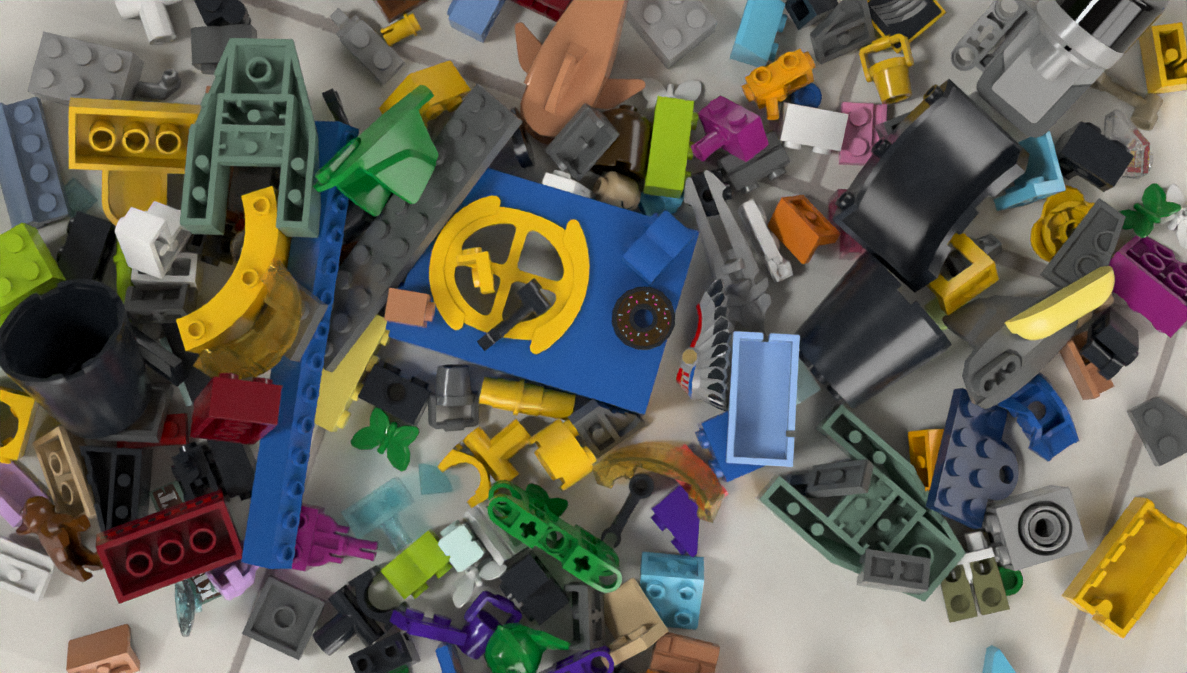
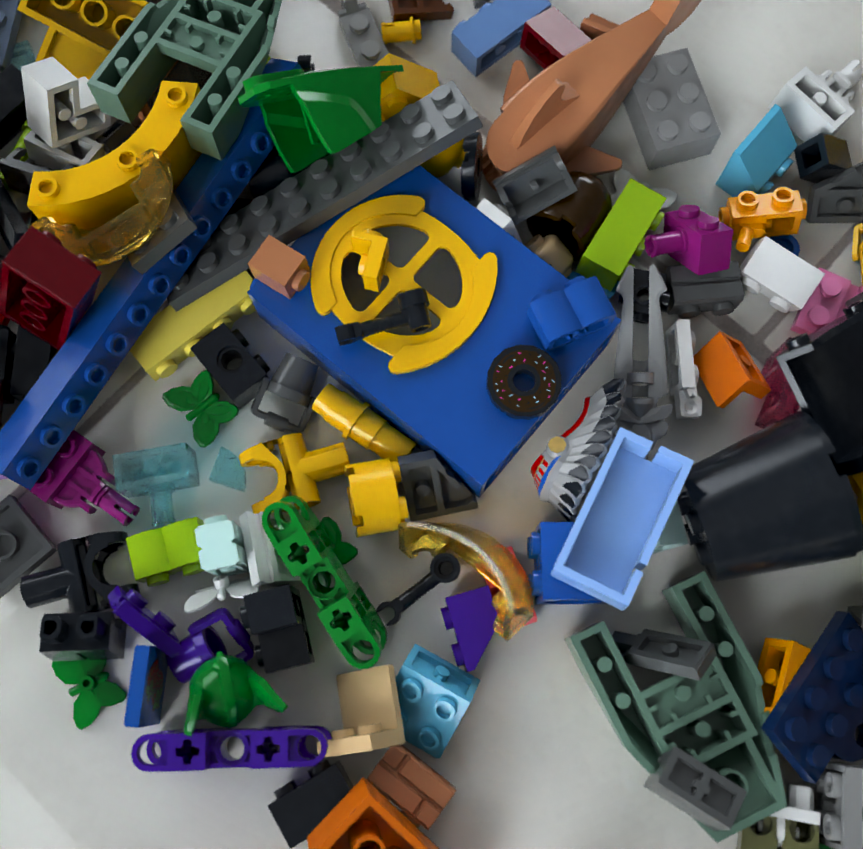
camera: 25 degrees right, 10 degrees down
dark grey hinge [564,582,606,650] -> none

